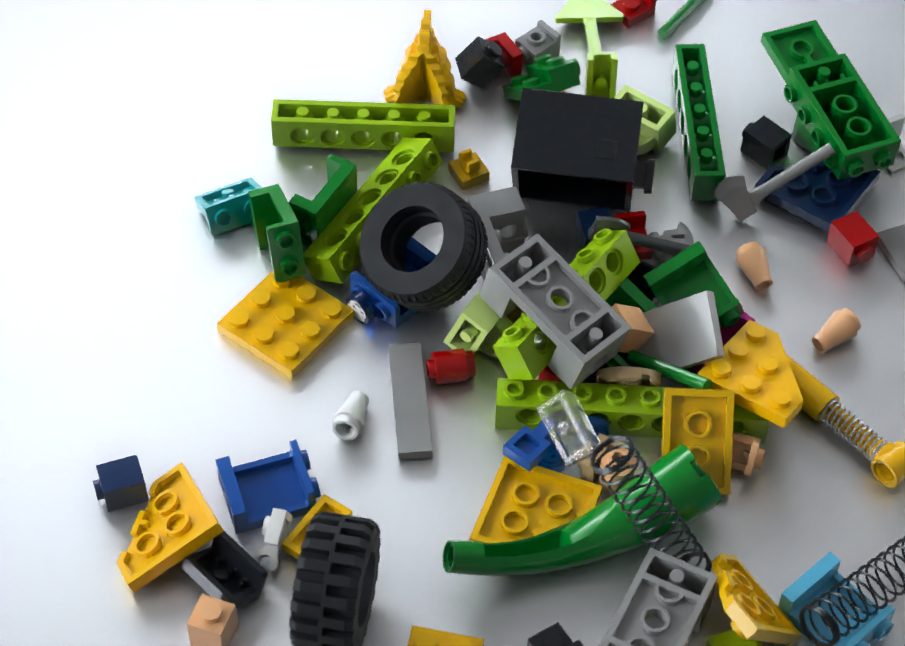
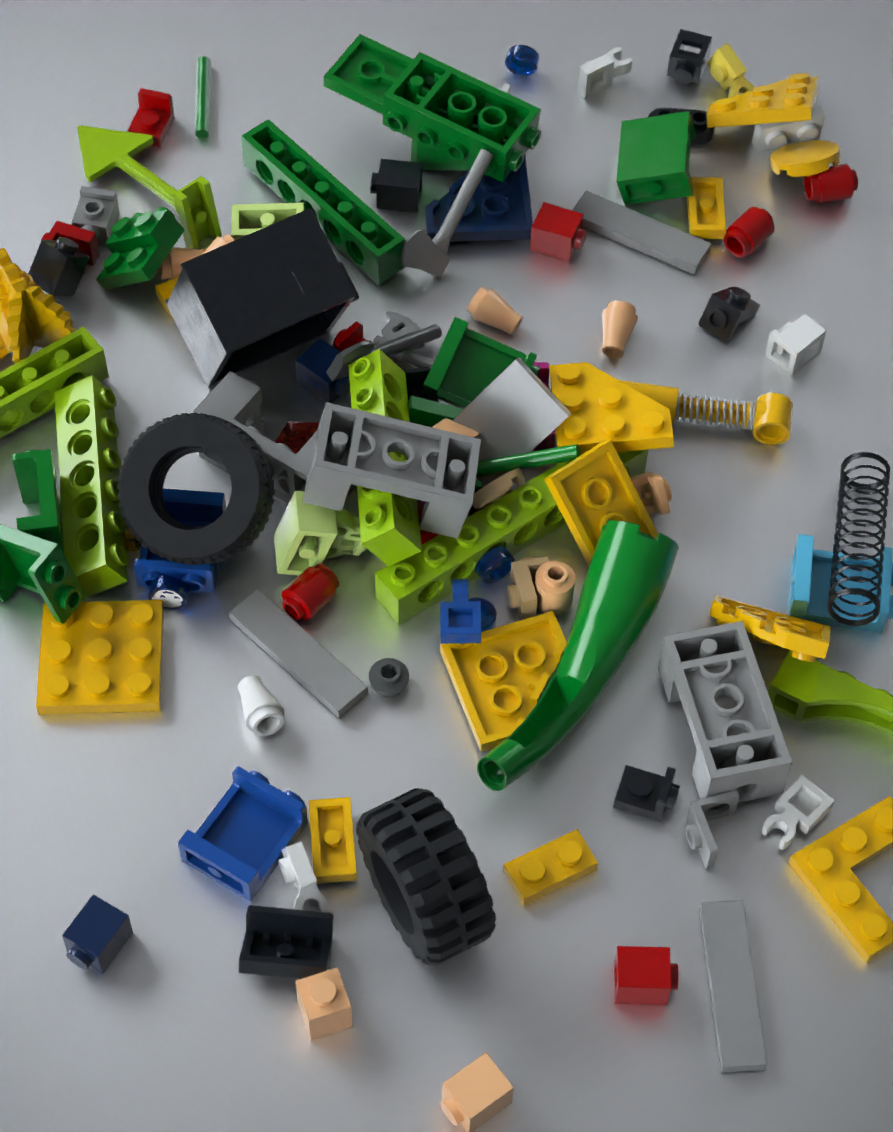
camera: 40 degrees left, 5 degrees up
yellow plate [116,462,224,593] -> none
yellow tile [448,148,490,190] -> none
clear slope [536,390,604,467] -> none
black piece [590,436,712,572] -> none
none -> dark grey plate [369,658,409,697]

